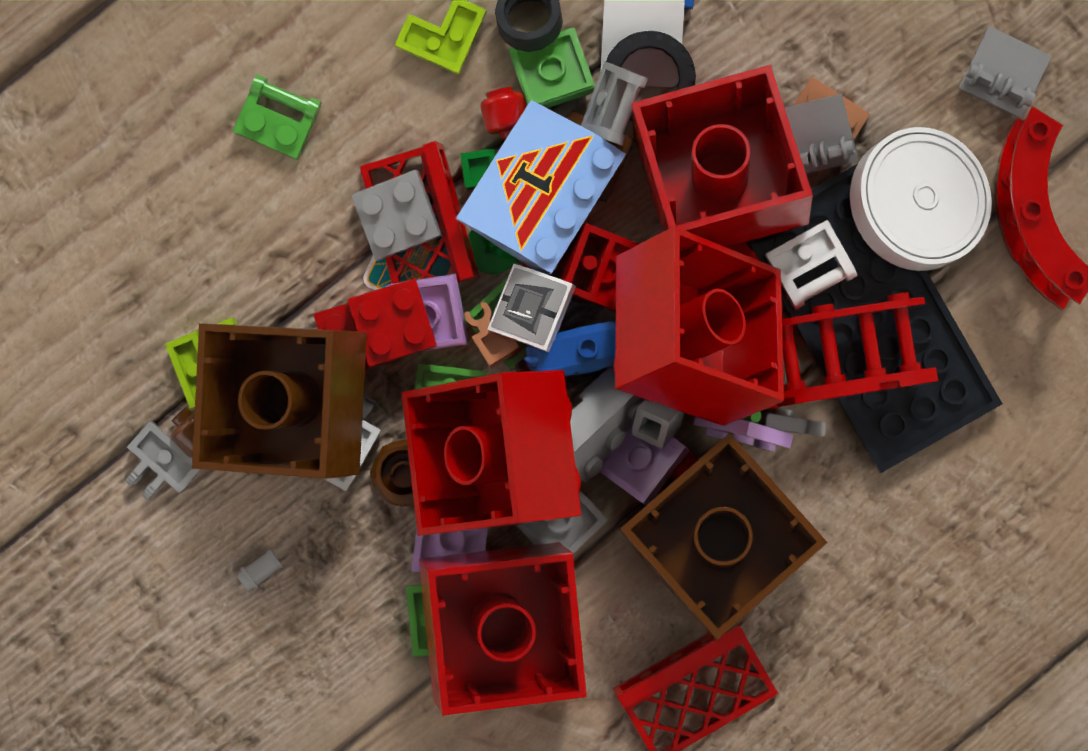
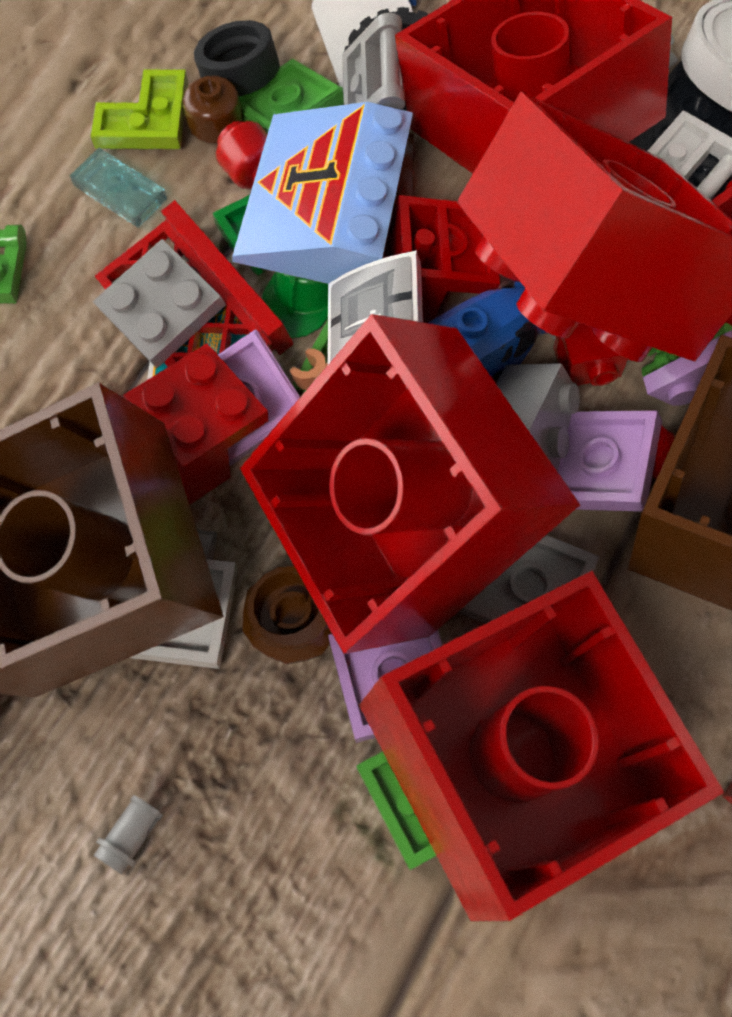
camera: 20 degrees left, 20 degrees down
light grey brick [631,399,684,449] -> none
none -> clear light blue plate [70,147,167,228]
none -> reddish brown head [183,76,243,144]

